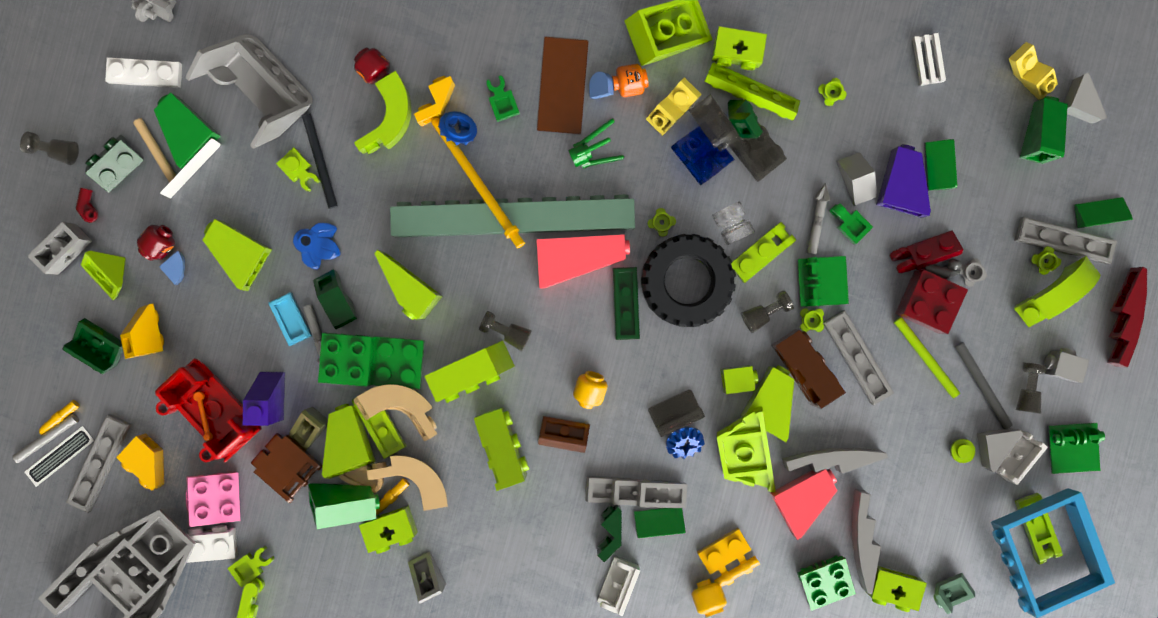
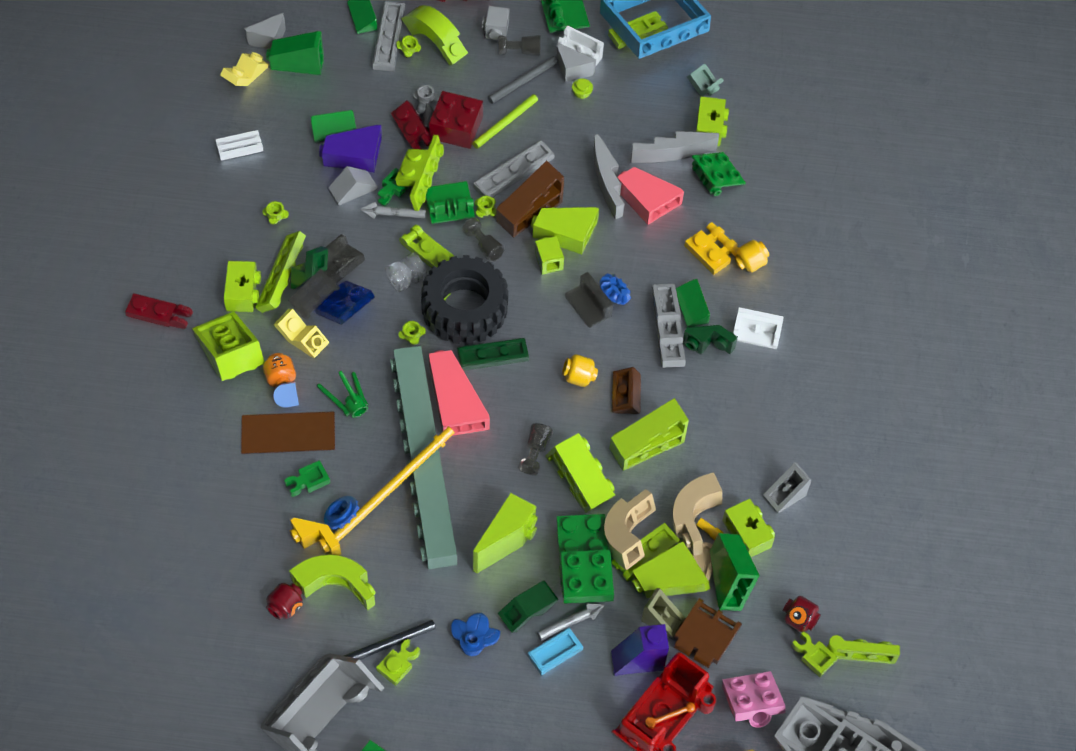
camera: 100 degrees left, 30 degrees down
white bracket [186,525,238,563] -> none
lime slope [203,219,272,291] -> none
lime wing [717,407,776,492] -> none
none -> lime bracket [395,135,444,211]
none -> dark red head [782,596,821,632]

